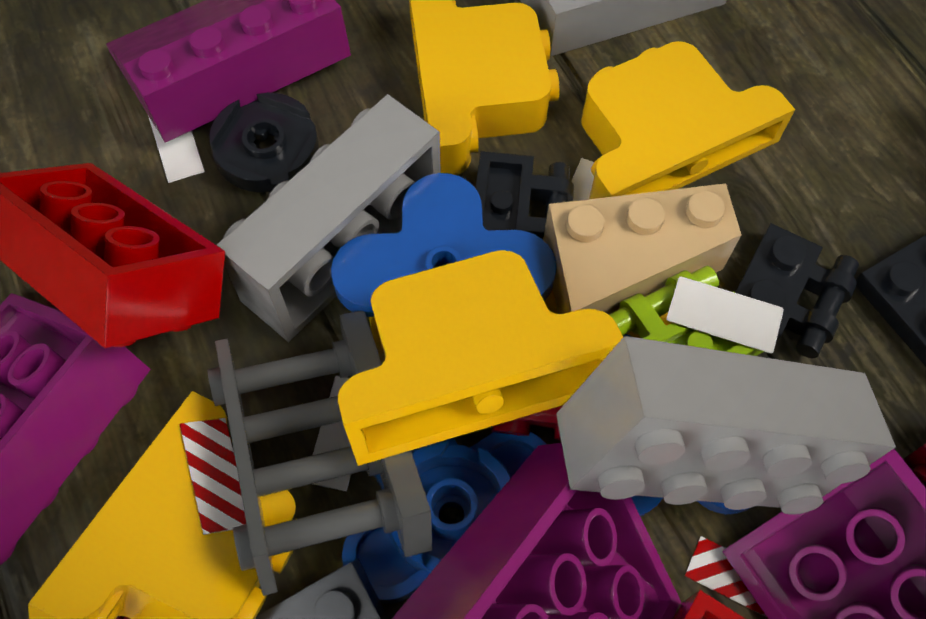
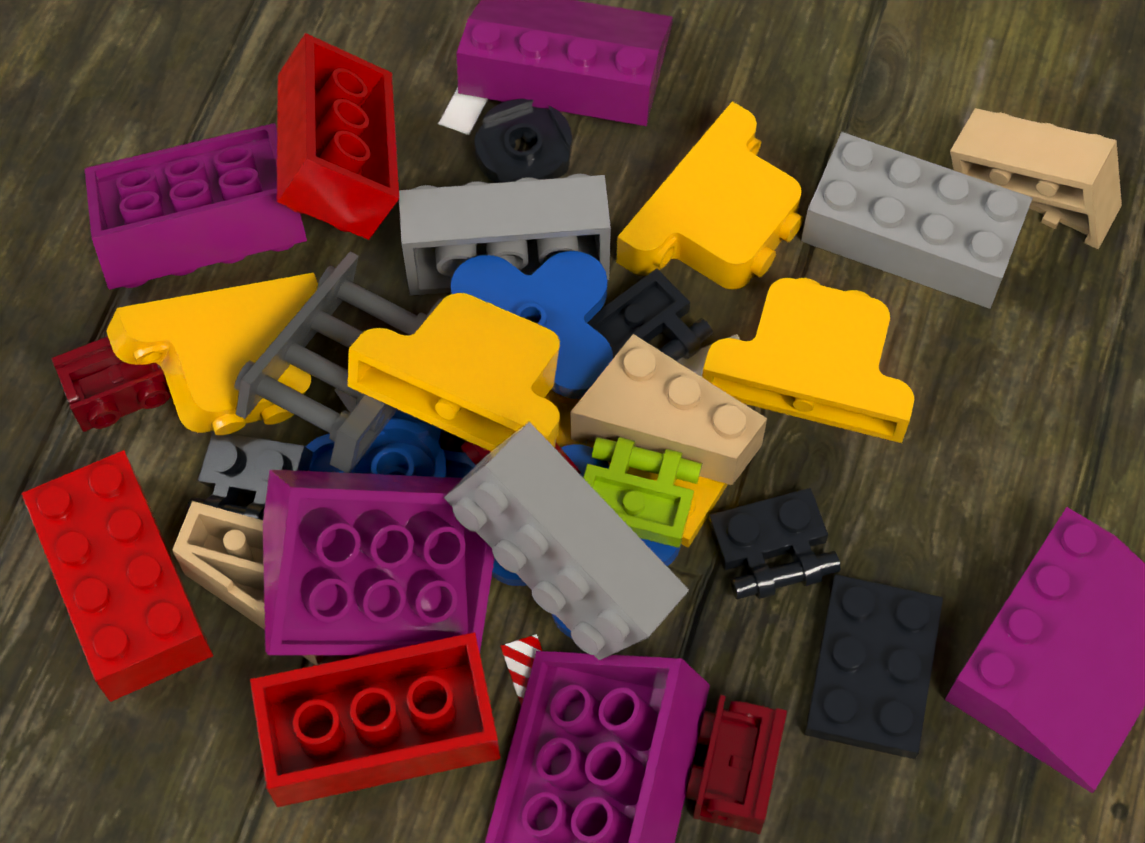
camera: 45 degrees right, 0 degrees up
sticker [180,418,246,535] -> none
white sticker [666,276,784,354] -> none

